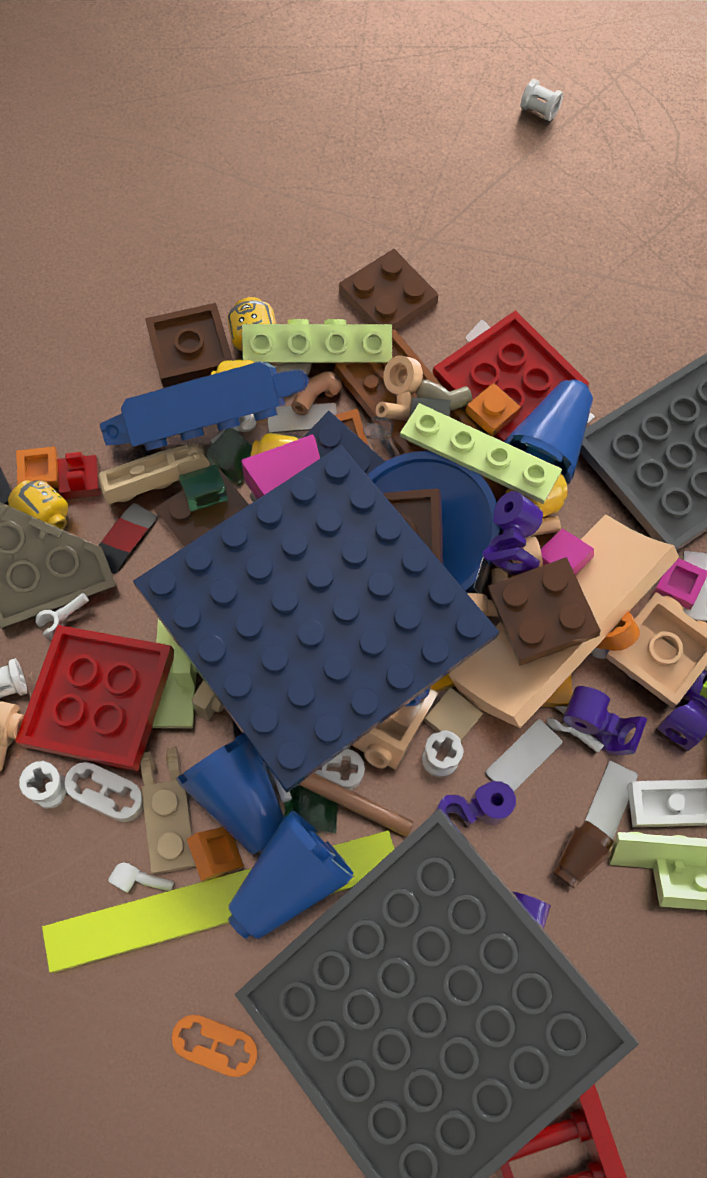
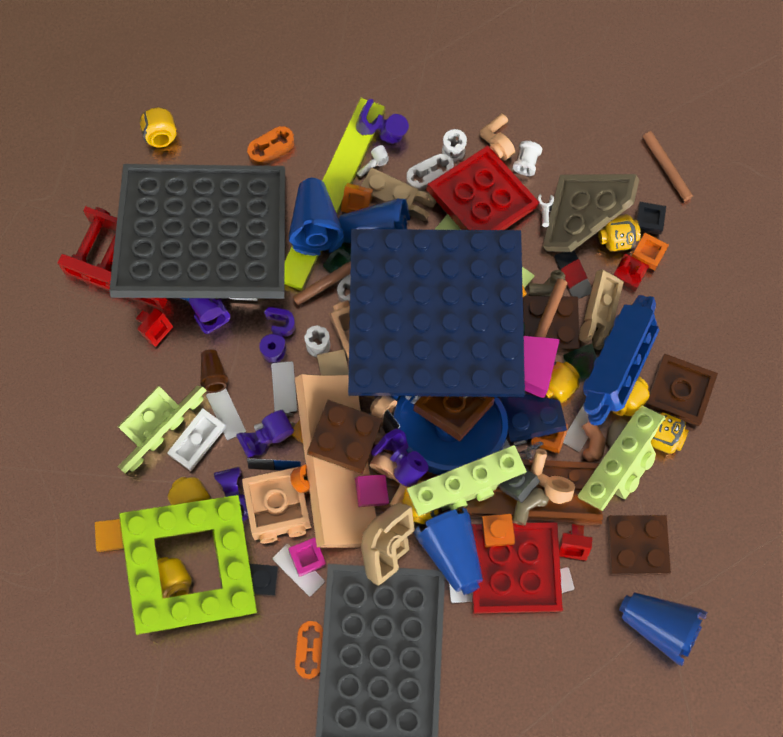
camera: 130 degrees right, 5 degrees up
clear green slope [179,464,228,512] -> none
none -> red tile [135,308,173,347]
none -> sticker [247,458,301,470]
none -> dark purple leg [356,99,409,144]
none -> tan brick [361,503,415,586]
none -> dark tan arm [528,270,566,296]
none -> nougat bar [534,278,567,338]
none -> red tile [559,524,592,561]
none -> blue cone [619,592,708,666]

